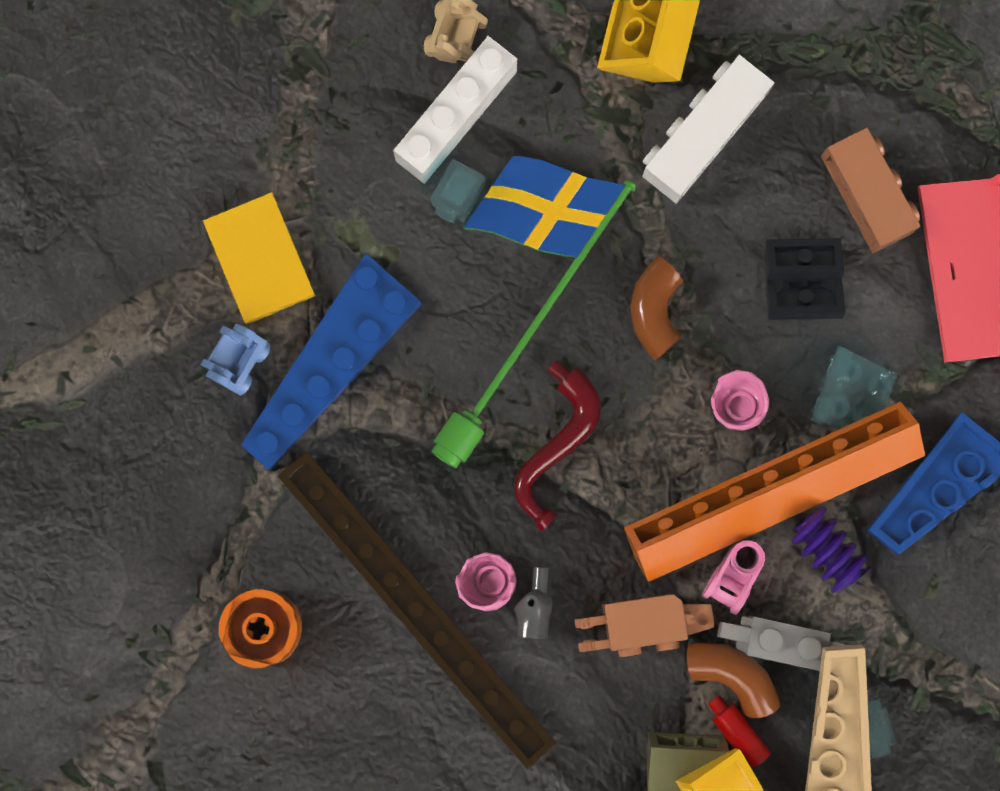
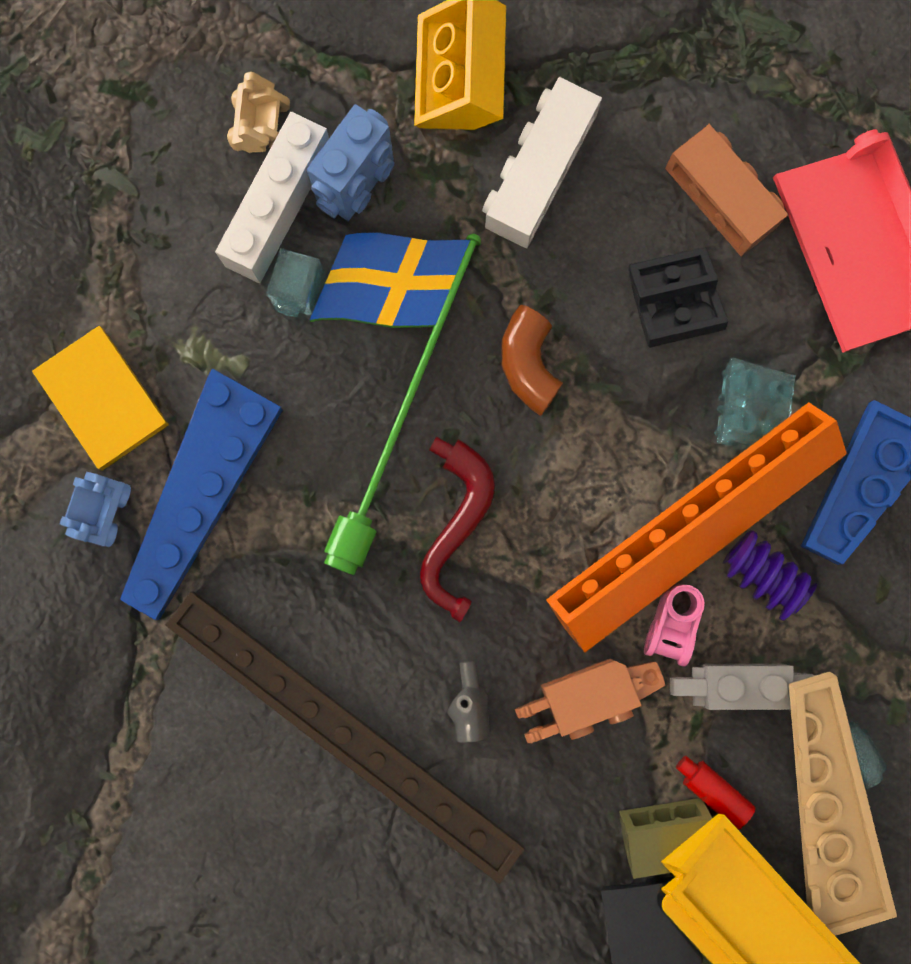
camera: 10 degrees left, 0 degrees up
orange brick [219,589,302,668] -> none
bright pink hair [455,552,517,611] -> none
dark orange cylinder [687,642,780,718] -> none
bright pink hair [711,370,769,431] -> none
none -> medium blue brick [306,104,394,221]

